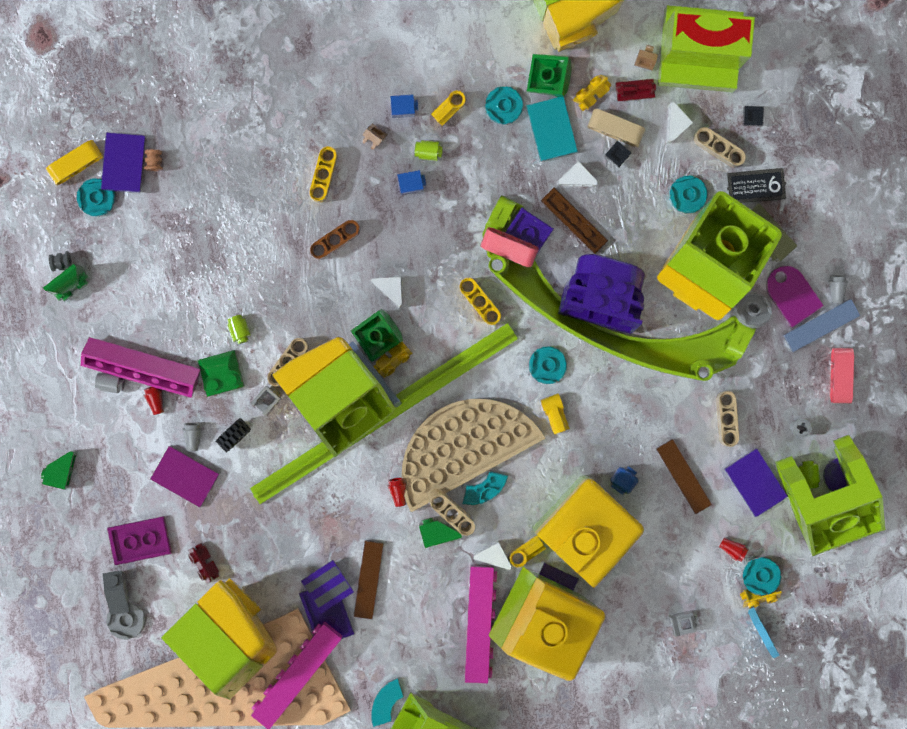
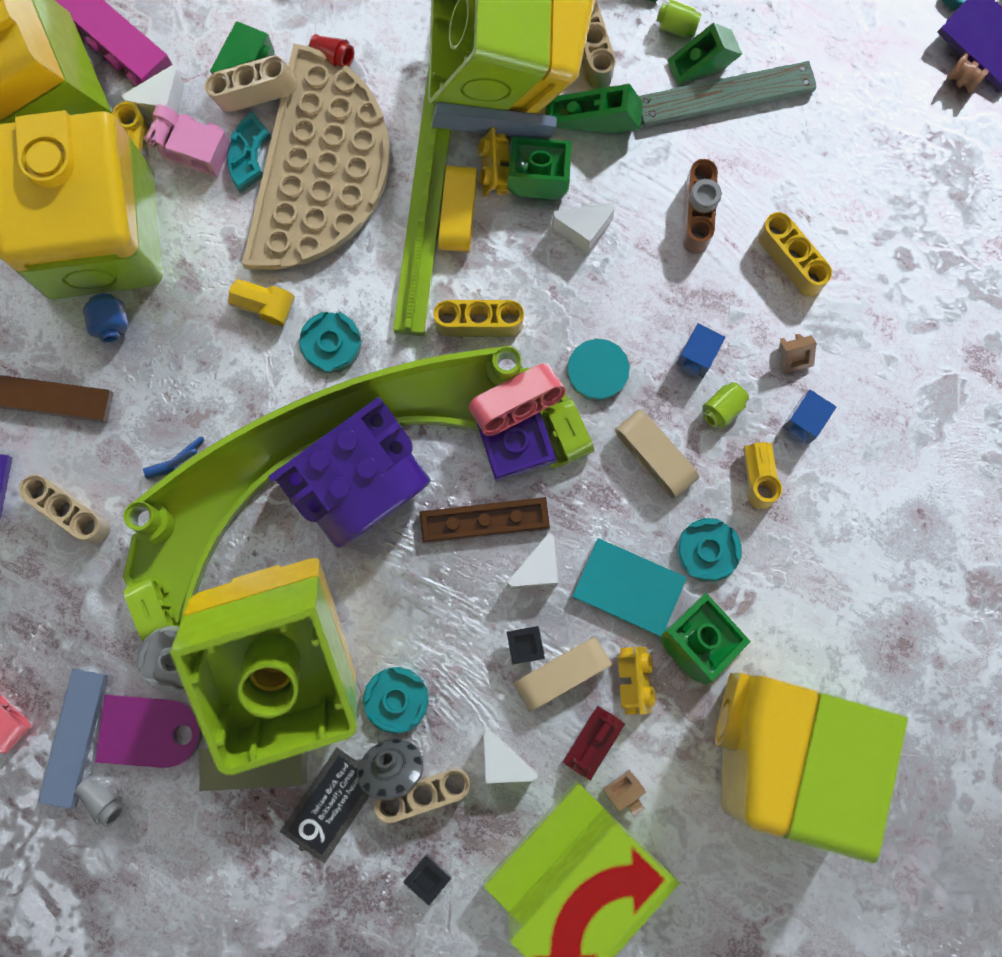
camera: 130 degrees right, 10 degrees down
none -> blue plant [143,436,204,480]
none -> bright pink hinge [144,105,230,177]
none -> dark grey dish [357,739,424,800]
none -> yellow beam [439,165,478,253]
none -> green slope [545,83,643,134]
none -> teal tile [567,338,630,401]
none -> tan beam [615,409,699,499]
none -> sand green tile [639,60,817,128]
none -> green slope [667,22,743,86]
none -> light grey tile [689,179,722,213]

